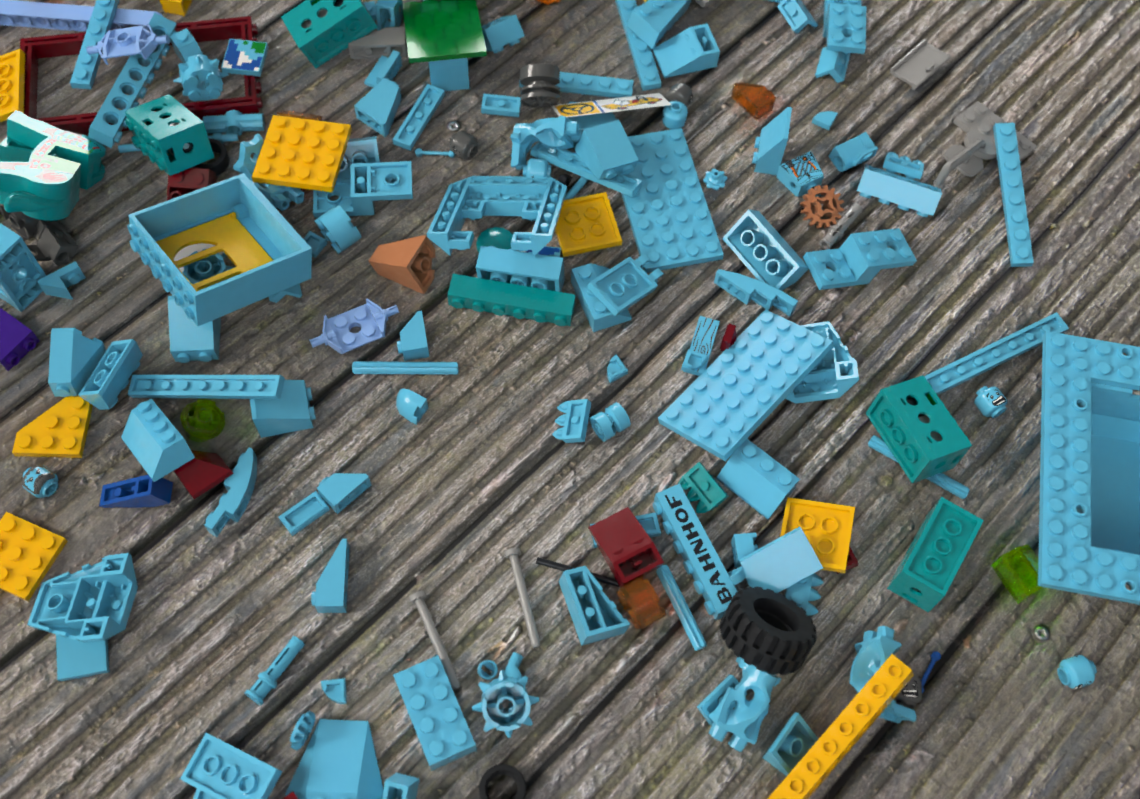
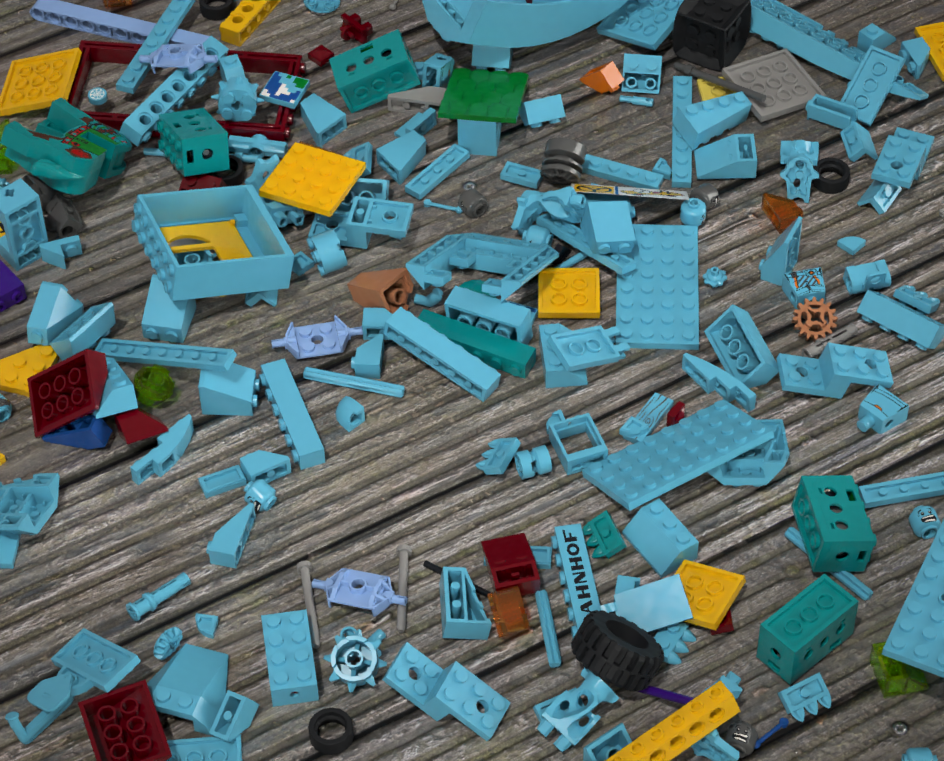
camera: 20 degrees right, 15 degrees down
none -> dark red slope [27,349,108,438]
none -> medium azure tile [88,87,108,105]
none -> medium azure head [244,479,277,512]
none -> medium azure brick [259,358,325,470]
none -> medium azure slope [300,93,347,147]
none -> dark red tile [308,45,334,67]
none -> light blue plate [311,568,407,617]
none -> medium azure plate [344,141,373,178]
none -> medium azure slope [362,307,392,340]
none -> medium azure bracket [382,642,511,741]
none -> medium azure brick [383,307,501,402]
none -> medium azure arm [414,288,443,307]
none -> medium azure window [549,413,608,475]
none -> medium azure piece [619,95,654,107]
none -> dark purple bar [636,685,694,705]
none -> medium azure tile [652,158,672,180]
none -> medium azure plate [777,672,831,722]
none -> medium azure hips [780,140,819,203]
none -> black tyre [812,157,850,194]
none -> medium azure torso [857,384,909,434]

